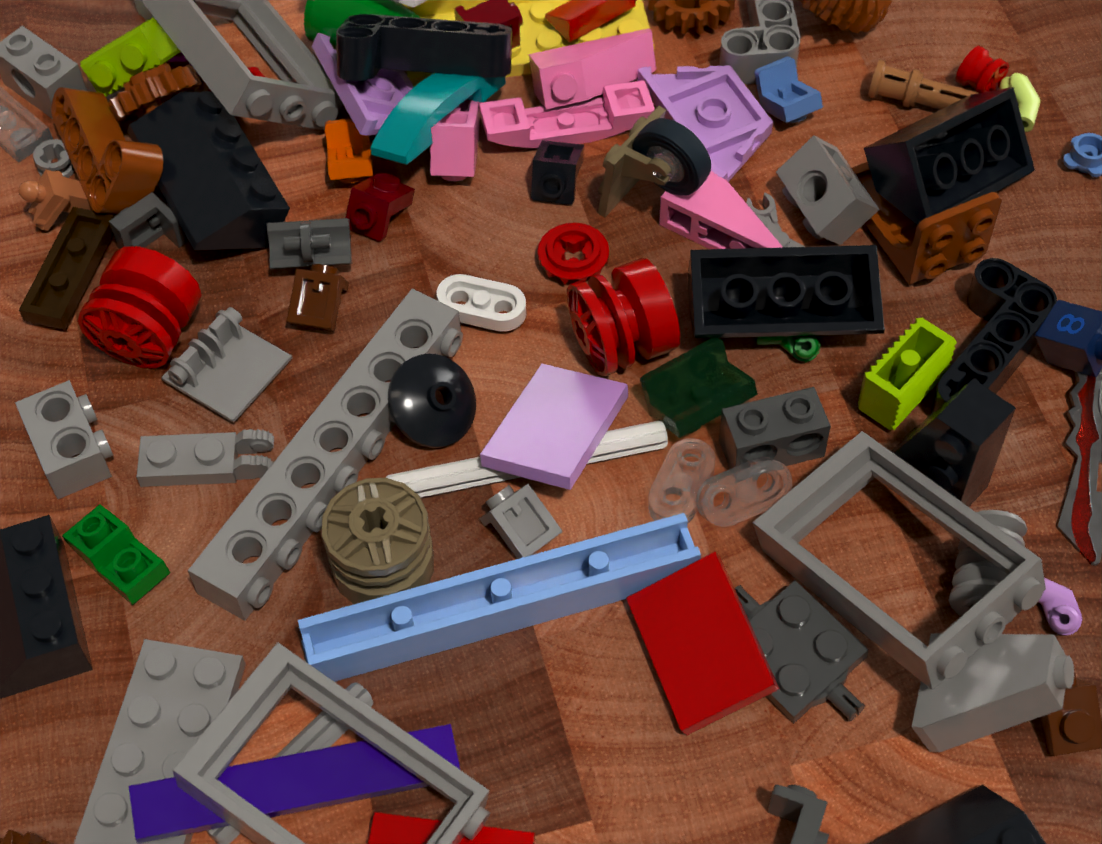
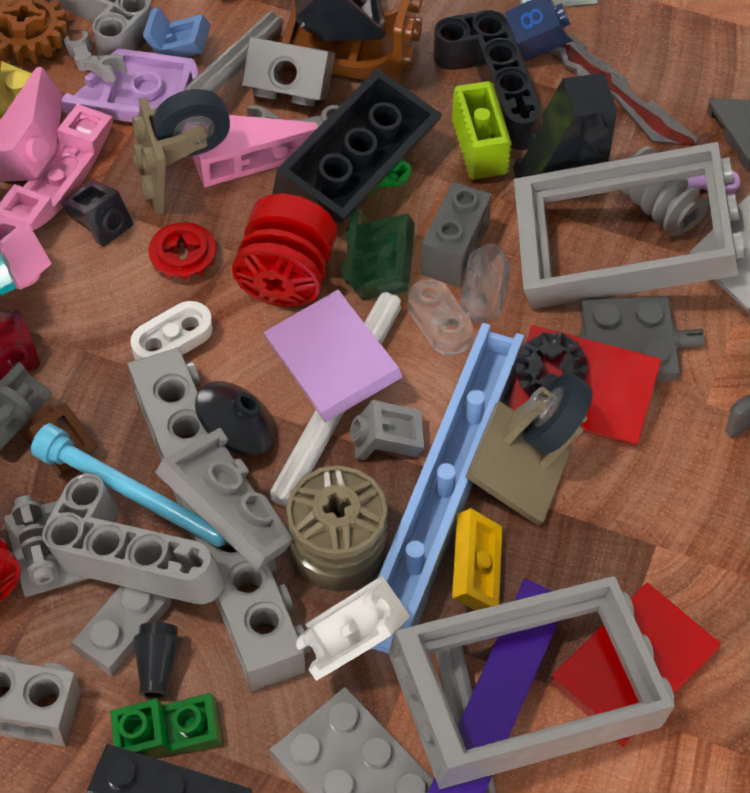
camera: 55 degrees left, 0 degrees up
none -> medium azure piece [31,423,227,547]
none -> light grey beam [42,473,225,604]
none -> light grey piece [64,30,128,82]
none -> black cone [133,622,182,698]
none -> light grey wing [155,428,293,570]
none -> light grey axle [185,12,284,93]
none -> white hinge [296,575,410,681]
none -> yellow plate [452,508,502,611]
none -> dark tan plate [465,373,593,526]
none -> black gear [516,332,588,397]

